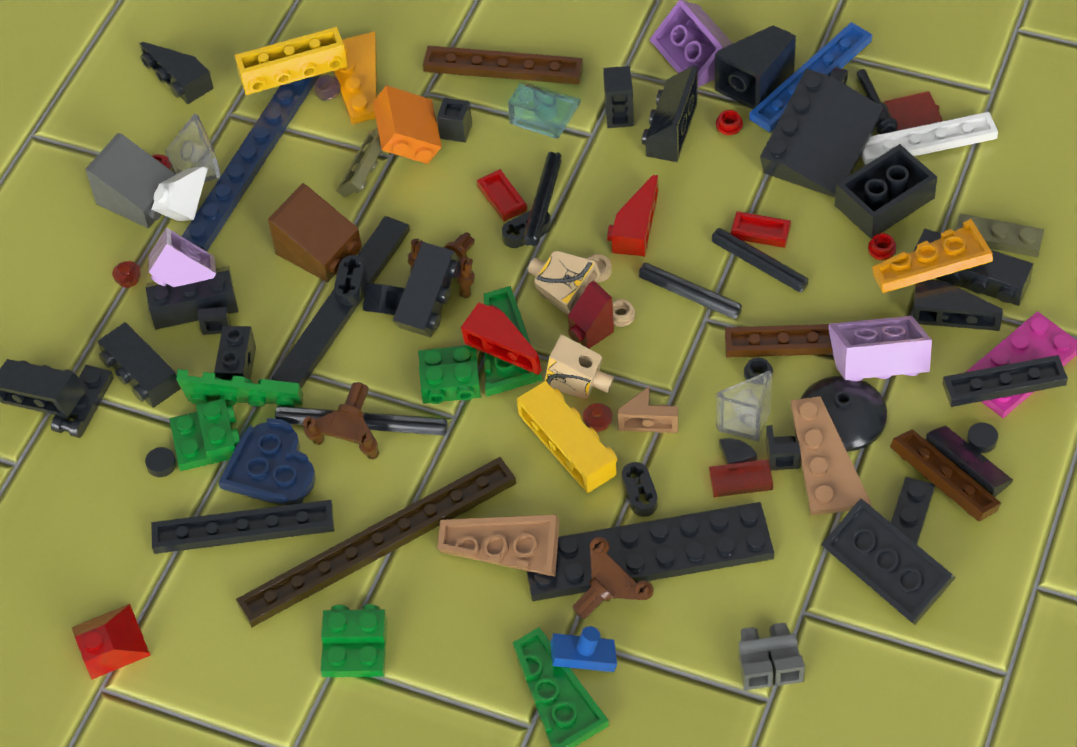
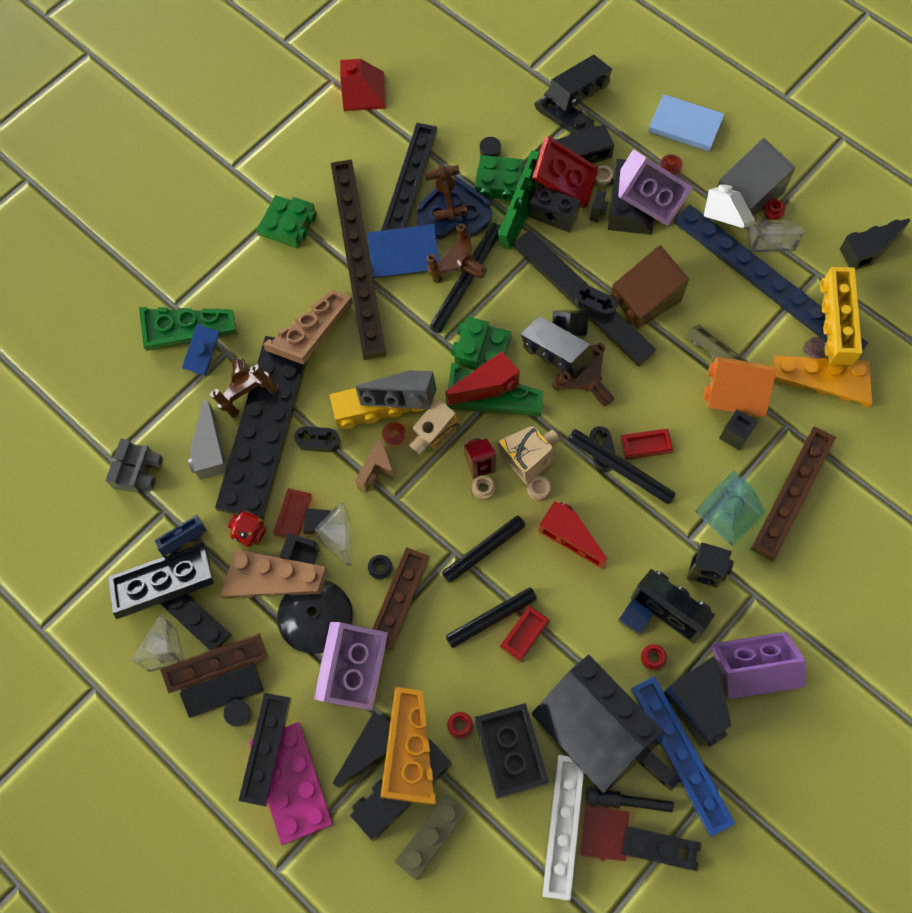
camera: 110 degrees right, 15 degrees up
none -> clear slope [130,615,184,672]
none -> dark blue plate [155,514,207,557]
none -> light grey slope [188,399,227,480]
none -> red head [228,511,267,547]
none -> dark grey slope [356,370,437,409]
none -> blue tile [367,224,439,279]
none -> reddish brown axle [424,165,468,221]
none -> red tile [532,136,599,209]
none -> tan tile [594,165,614,188]
none -> dark blue tile [618,599,654,635]
none -> black plate [621,826,701,872]
none -> light blue tile [648,94,724,152]

